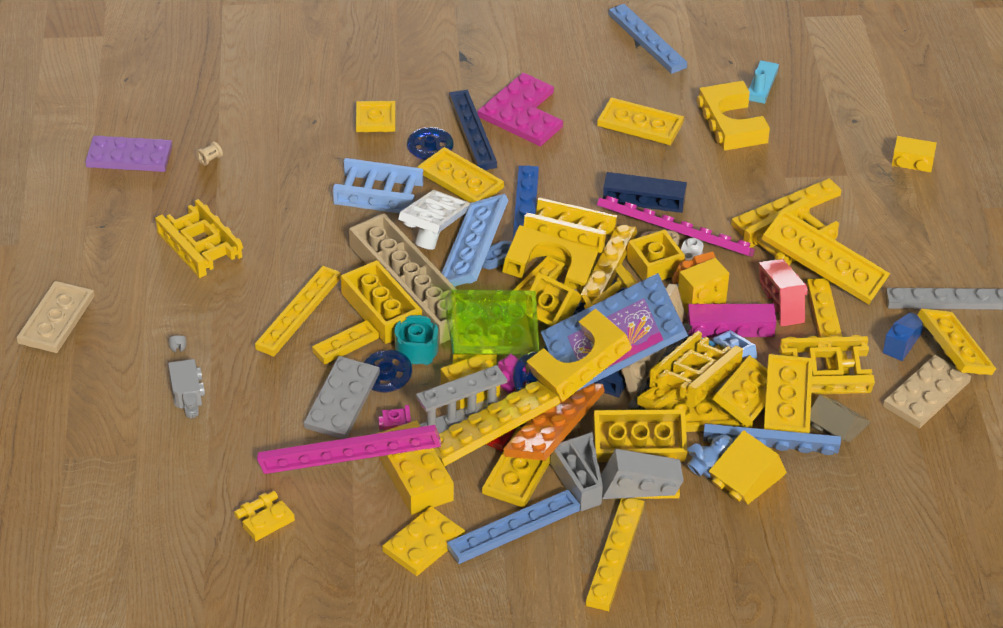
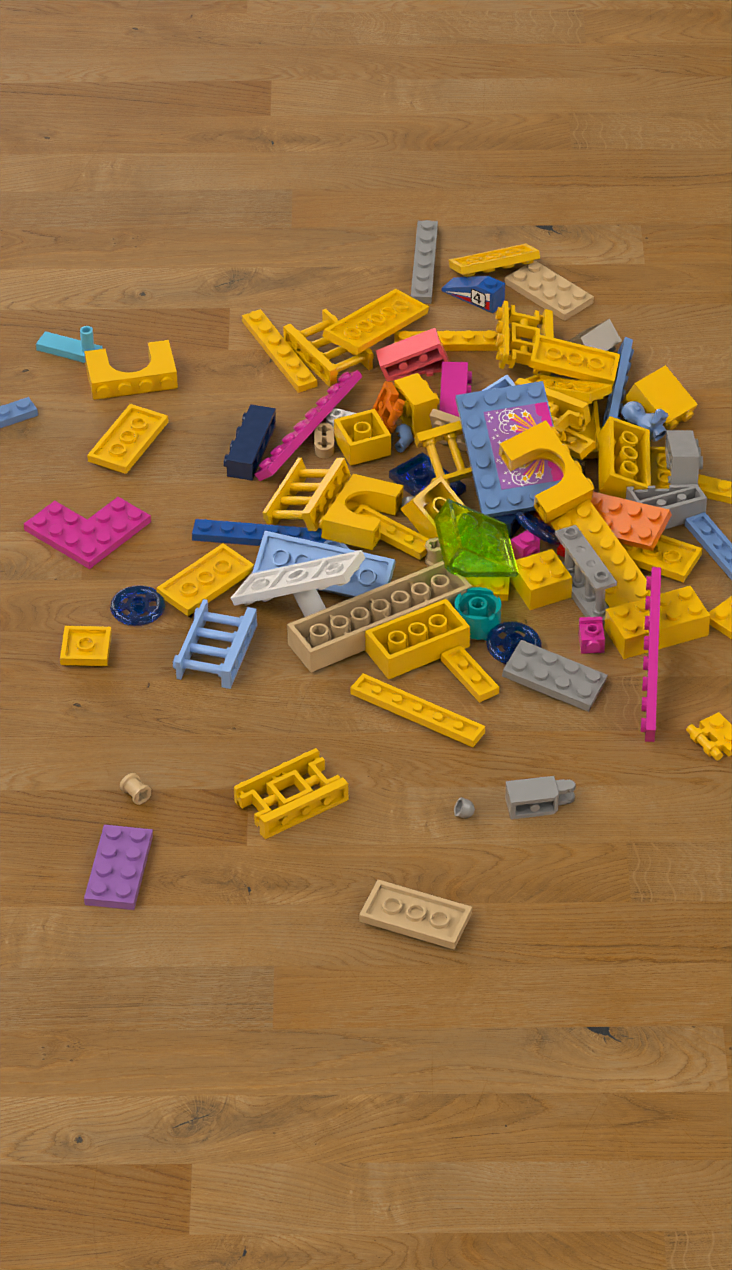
camera: 85 degrees left, 0 degrees up
dark blue plate [449,89,497,170] -> none
yellow plate [581,225,637,303] -> none
yellow brick [892,136,937,172] -> none

